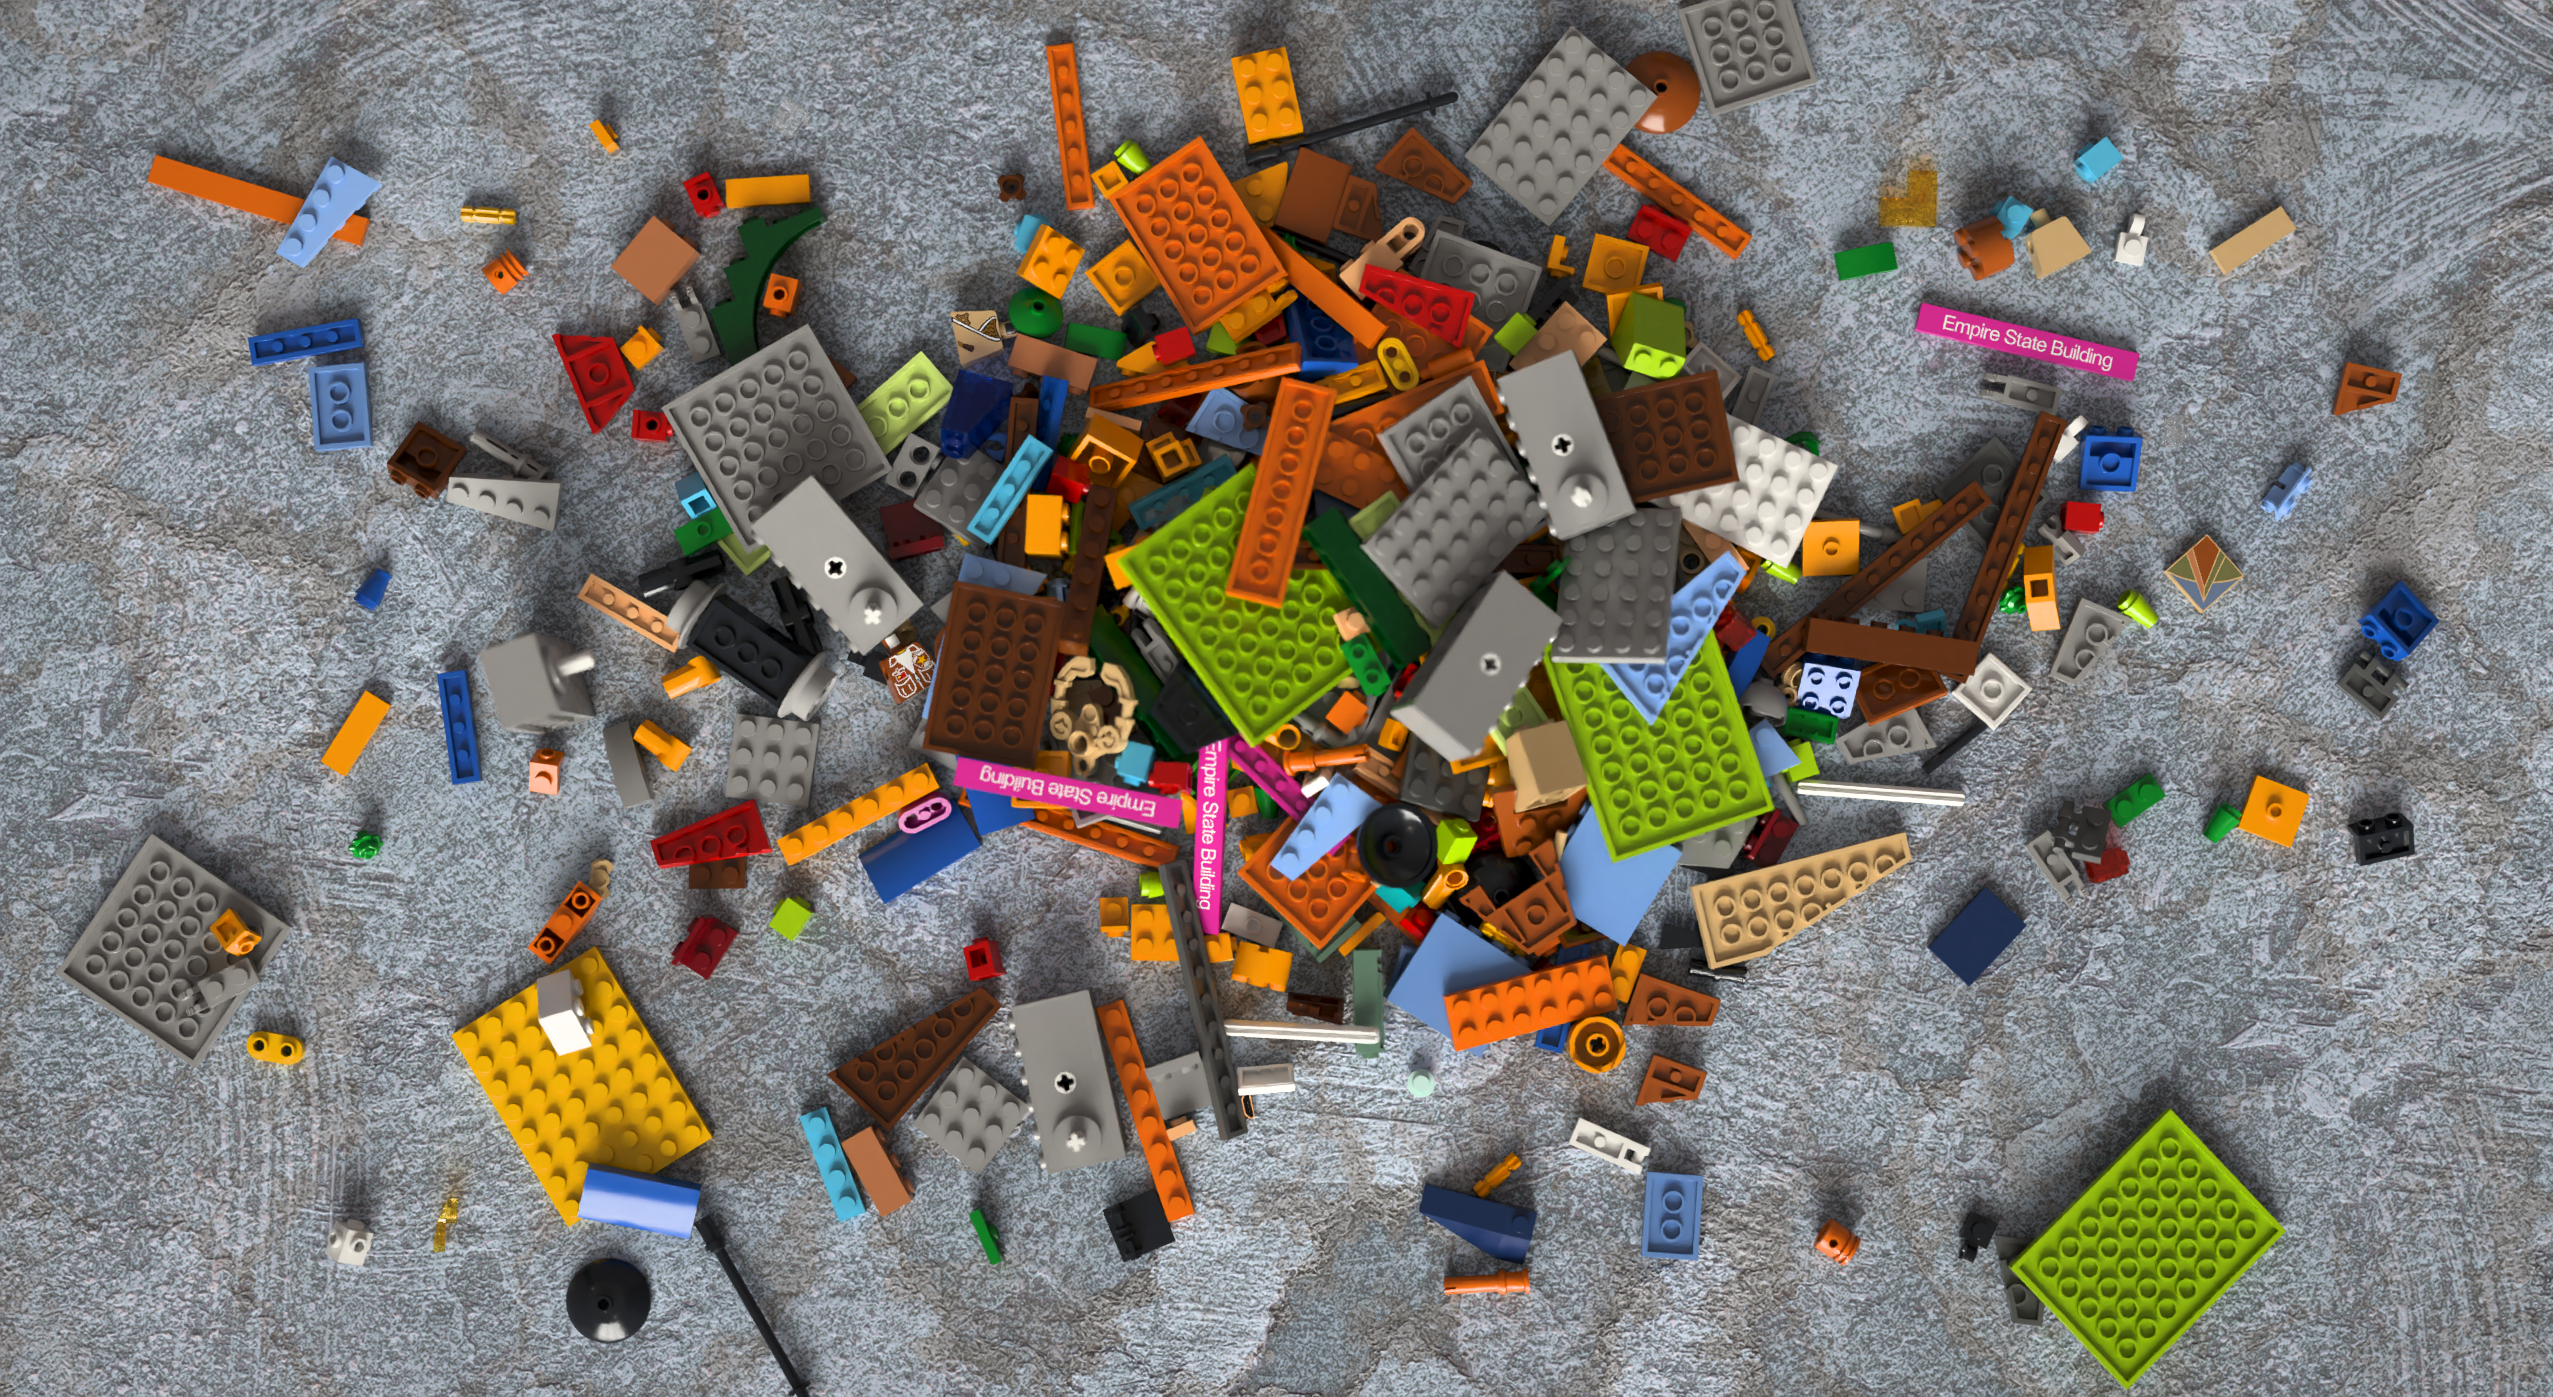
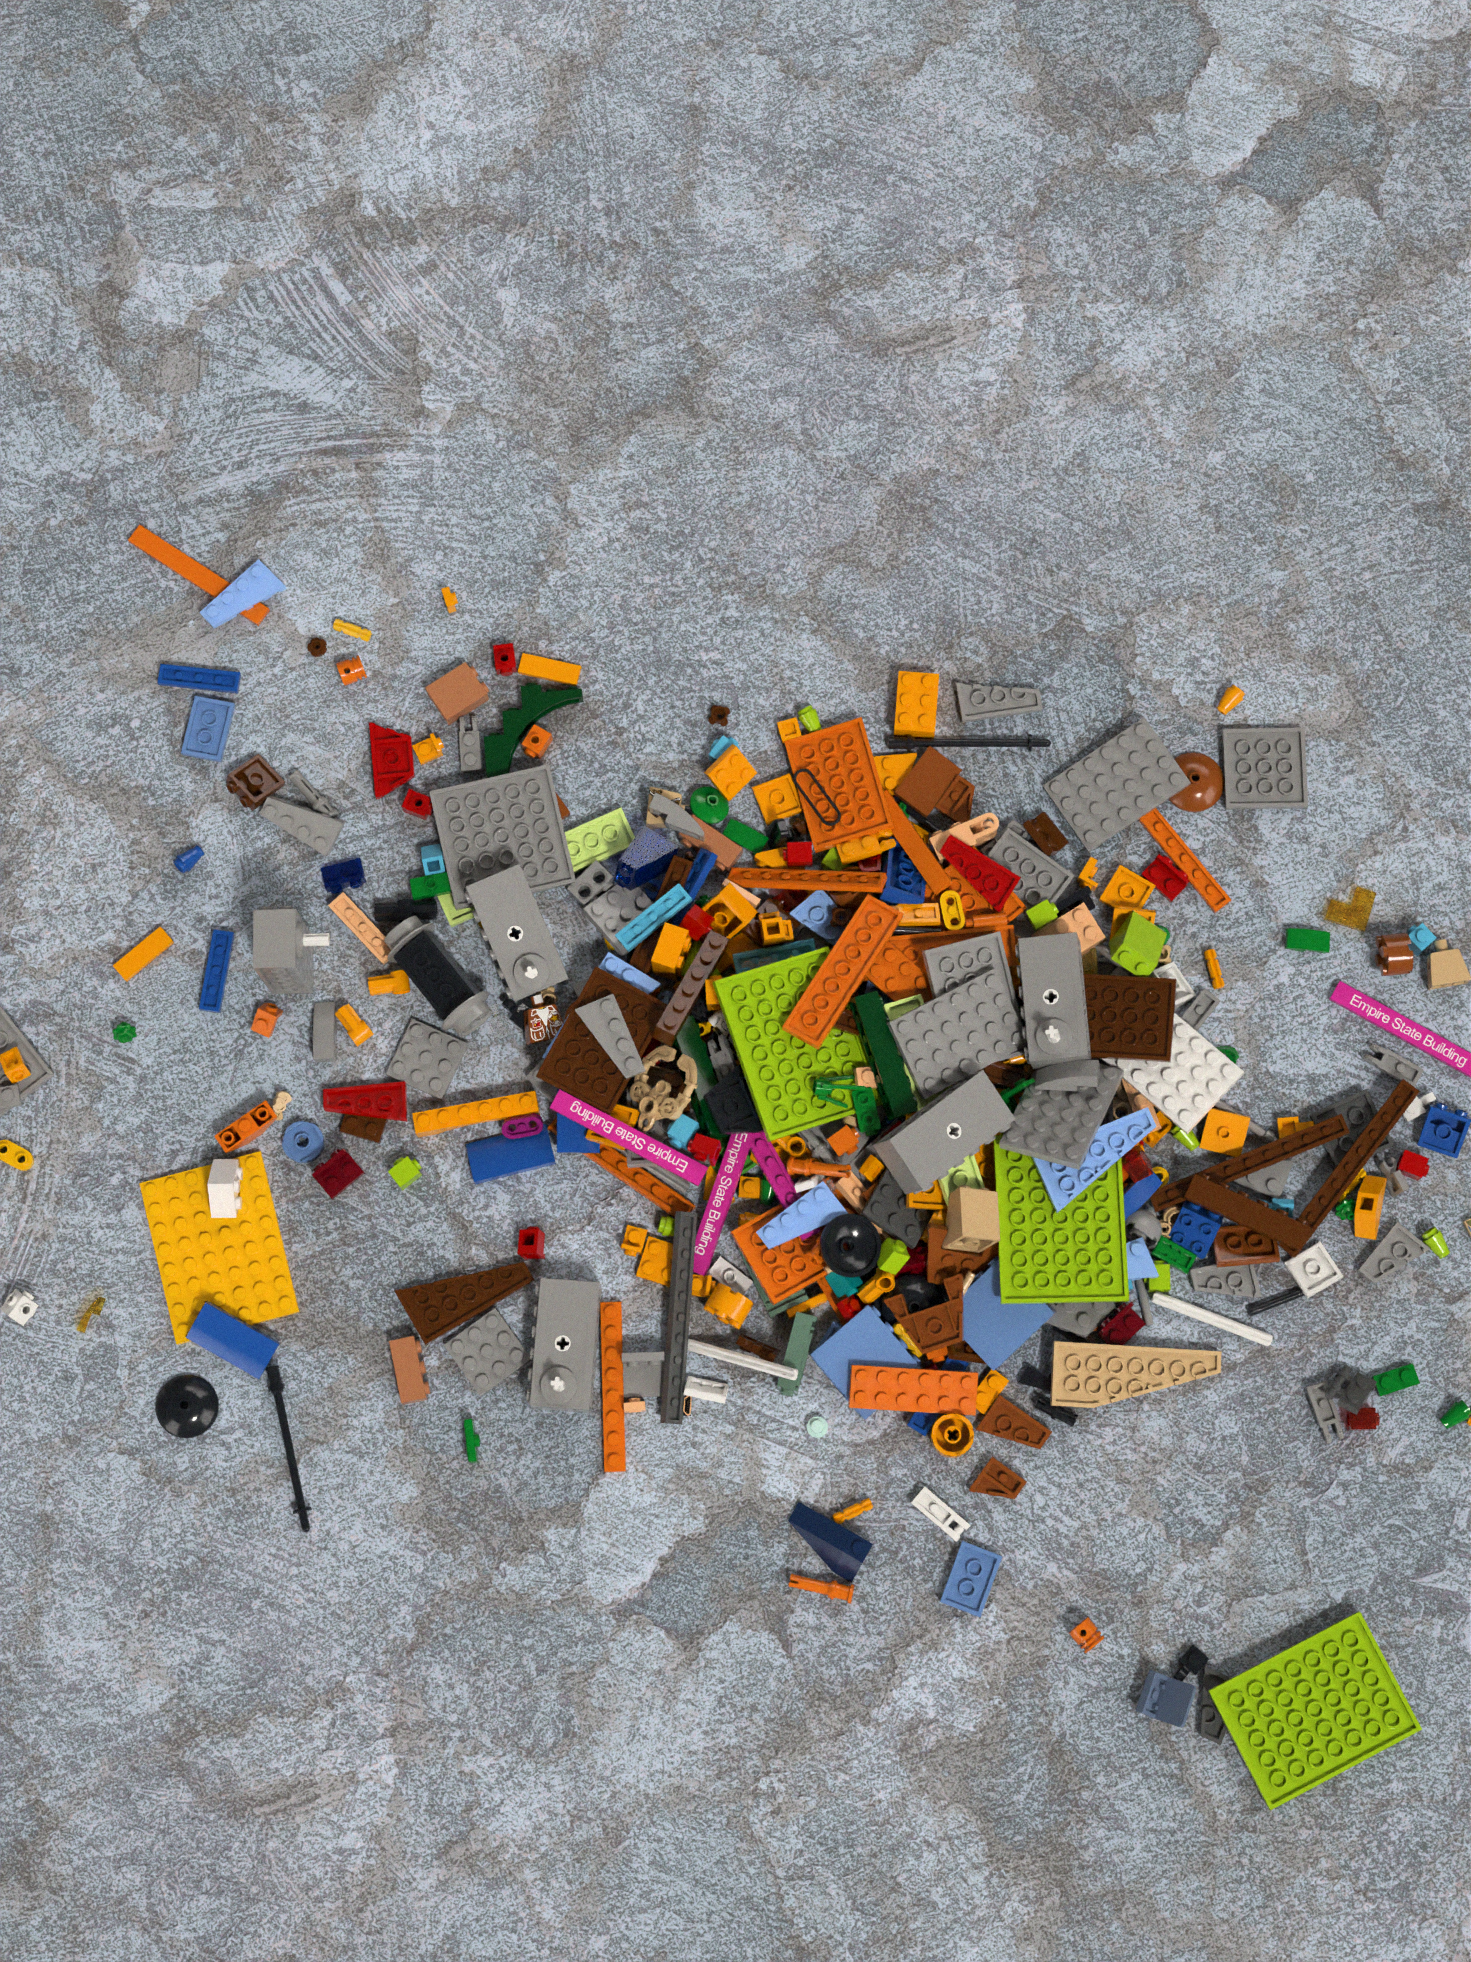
camera: 20 degrees right, 10 degrees down
black piece [770,575,824,656] -> none
medium azure plate [799,1106,867,1222] -> none
dark red bracket [880,499,948,563] -> none
orange tile [1046,42,1095,212] -> none
black hinge [1102,1189,1176,1262] -> none
dark orange wing [1374,127,1473,206] -> none
dark blue tile [1927,886,2027,987] -> none
none -> medium blue plate [282,1121,325,1163]
none -> reddish brown plate [307,637,327,657]
none -> clear blue bracket [321,858,367,894]
none -> light grey wing [575,994,646,1079]
none -> light grey slope [649,793,705,842]
none -> reddish brown plate [791,818,808,837]
none -> black piece [793,769,841,826]
none -> green plant [813,1075,866,1108]
none -> light grey wing [955,682,1043,723]
none -> reddish brown bracket [1022,812,1069,856]
none -> light grey slope [1035,1060,1100,1091]
none -> sand blue bracket [1136,1669,1196,1728]

